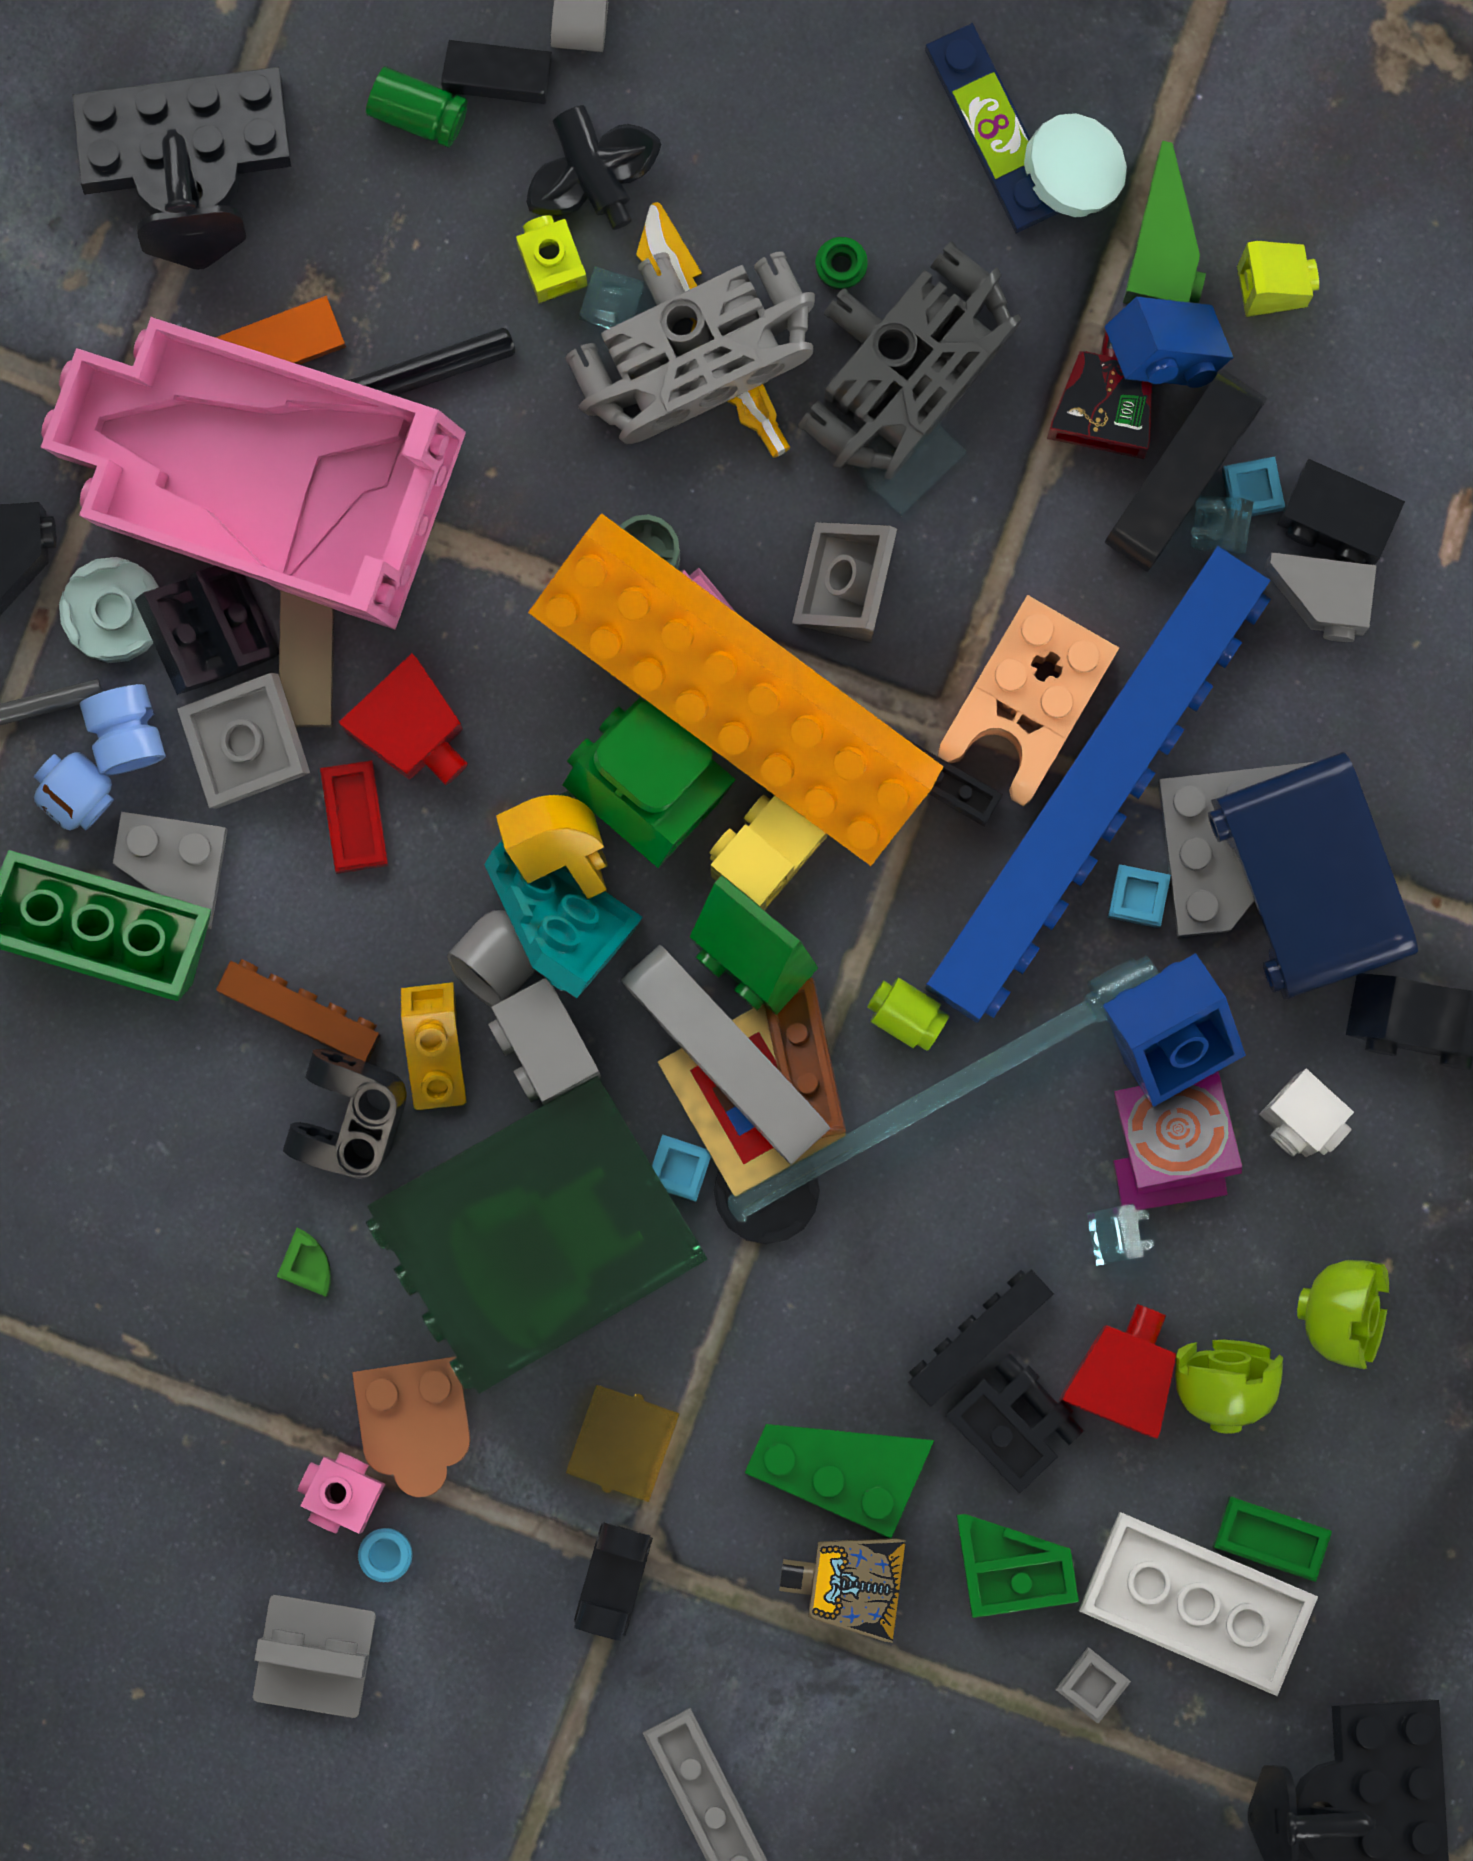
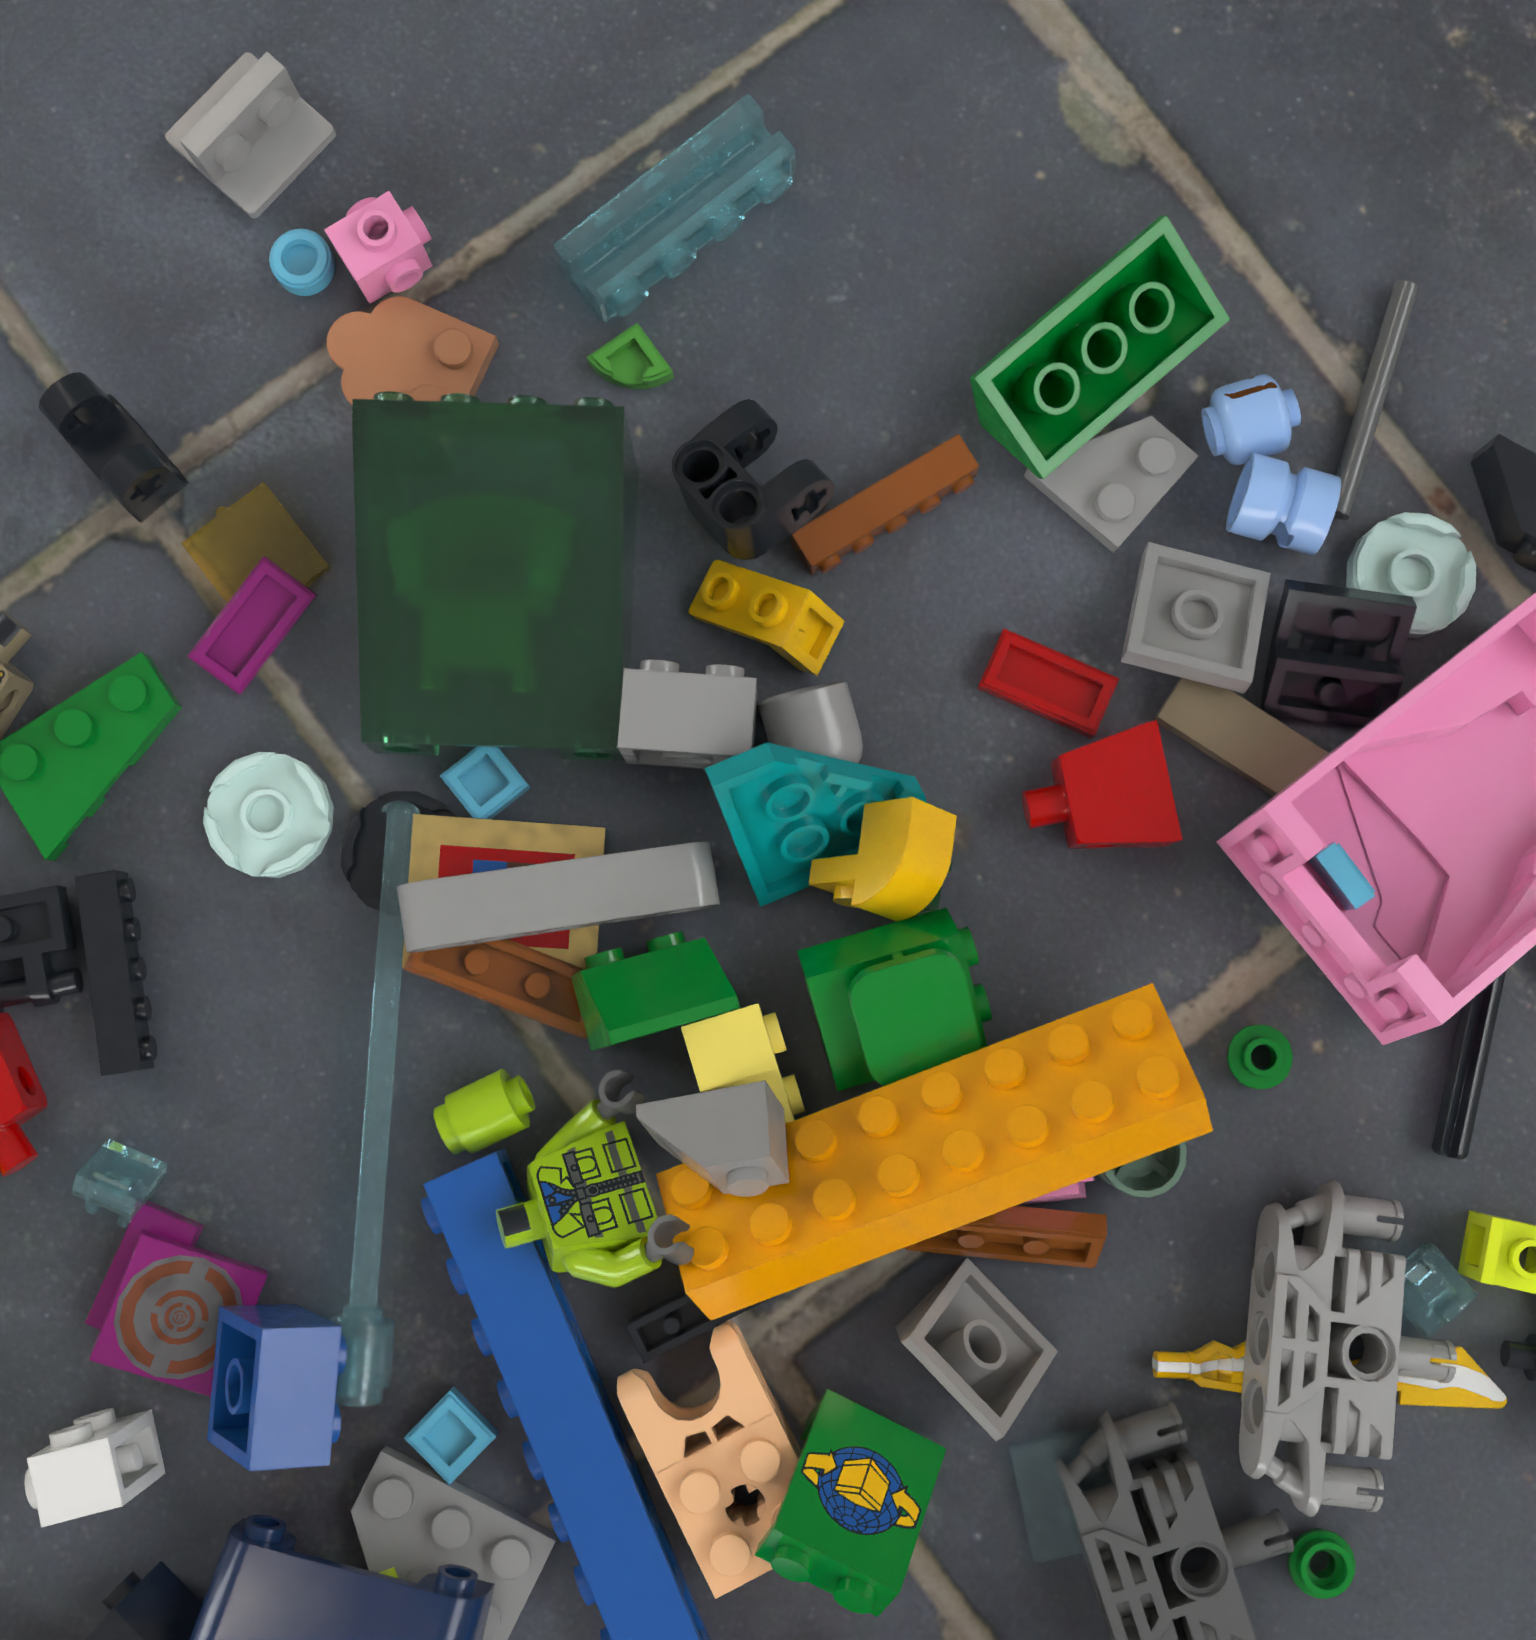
camera: 125 degrees right, 0 degrees up
none -> magenta tile [187,556,318,695]
none -> light aqua tile [203,752,334,878]
none -> torso [496,1070,694,1288]
none -> clear light blue brick [552,93,795,324]
none -> light grey slope [636,1080,789,1197]
none -> green panel [754,1389,947,1617]
none -> dark orange tile [902,1206,1107,1268]
none -> green plate [1226,1025,1293,1089]
none -> medium azure tile [1308,842,1375,911]

